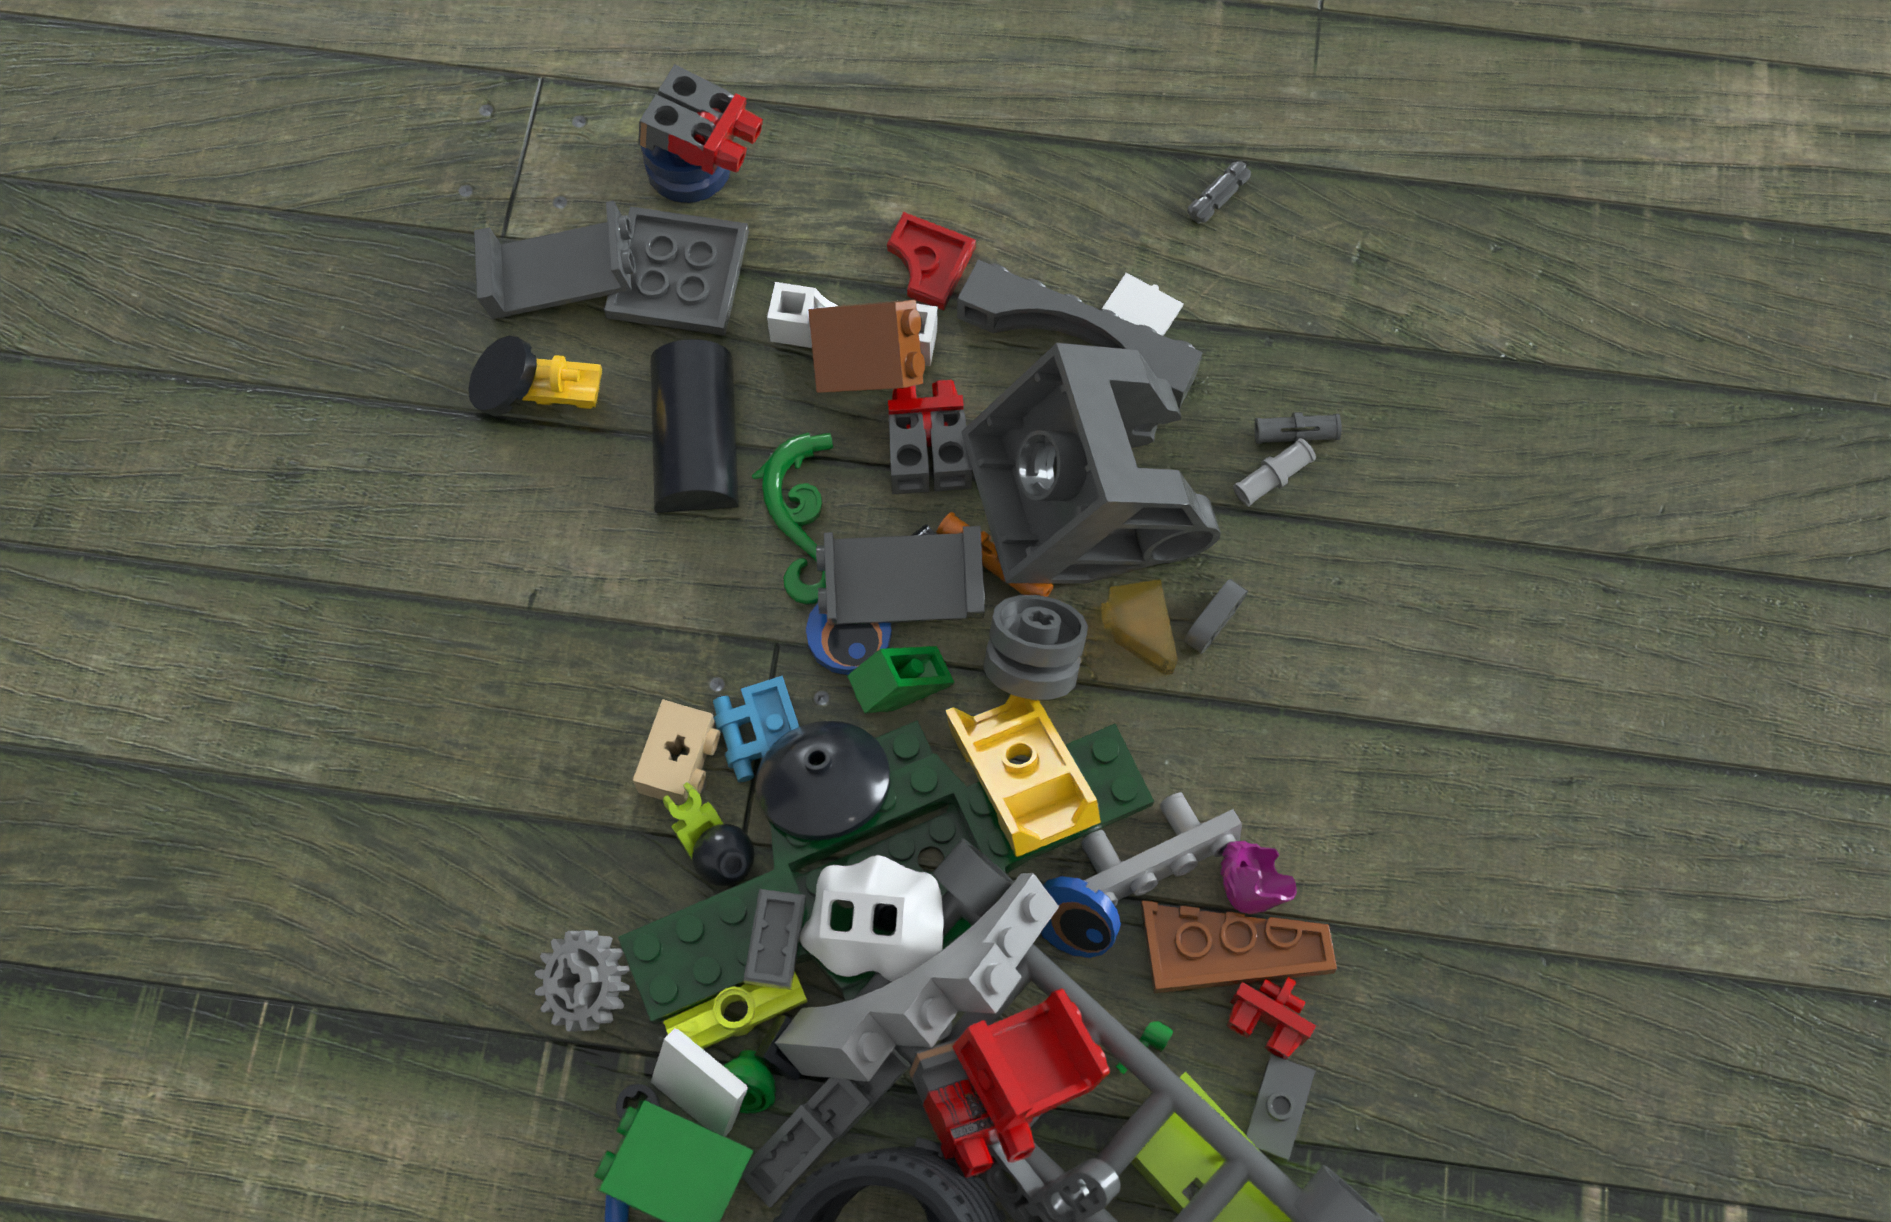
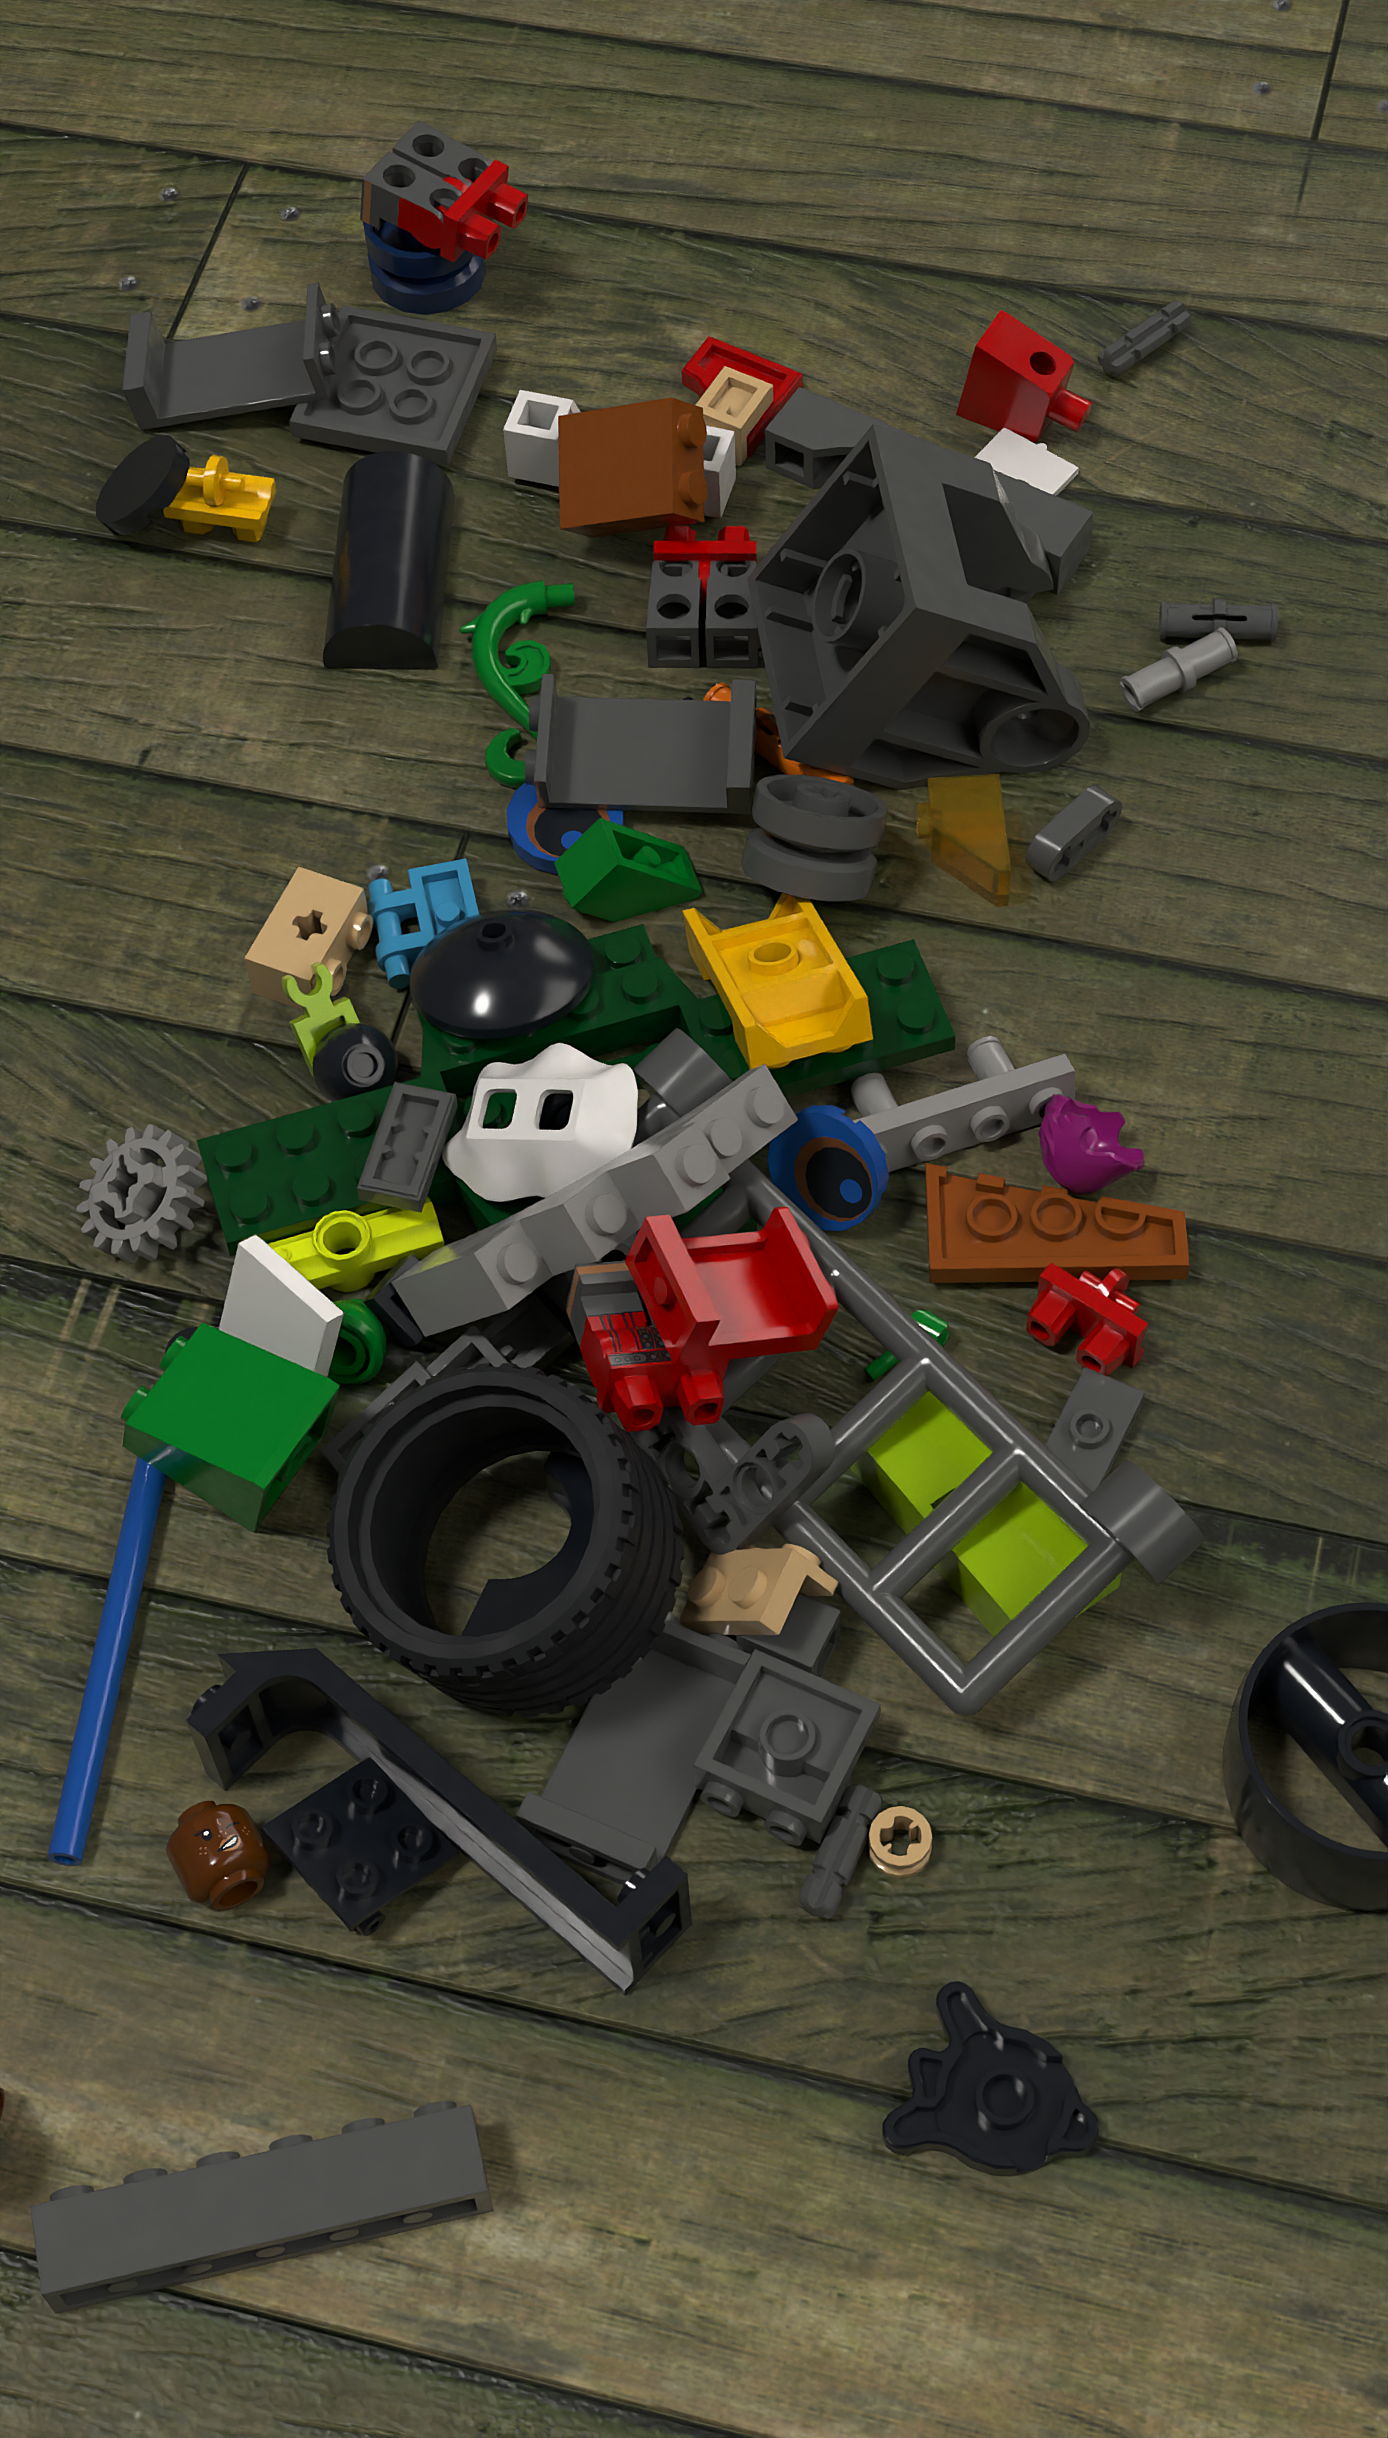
camera: 10 degrees right, 10 degrees down
none -> tan bracket [696,366,773,466]
none -> red torso [956,310,1093,443]

